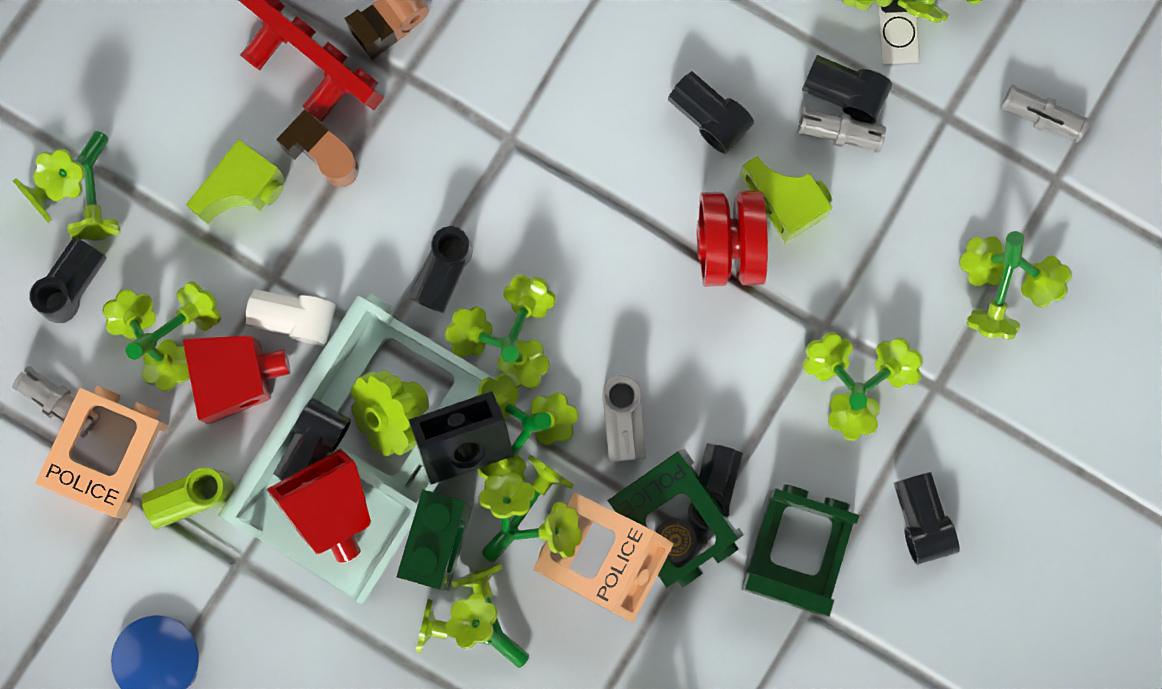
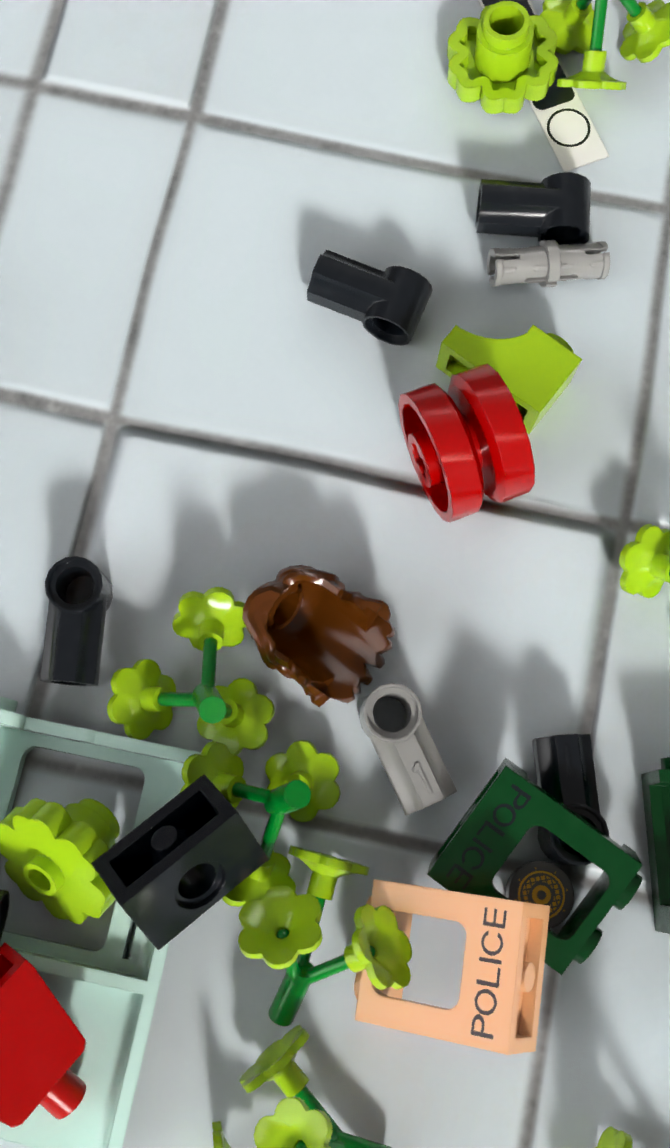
camera: 25 degrees left, 5 degrees down
dark green window [396,489,473,591] -> none
none -> reddish brown hair [242,565,395,707]

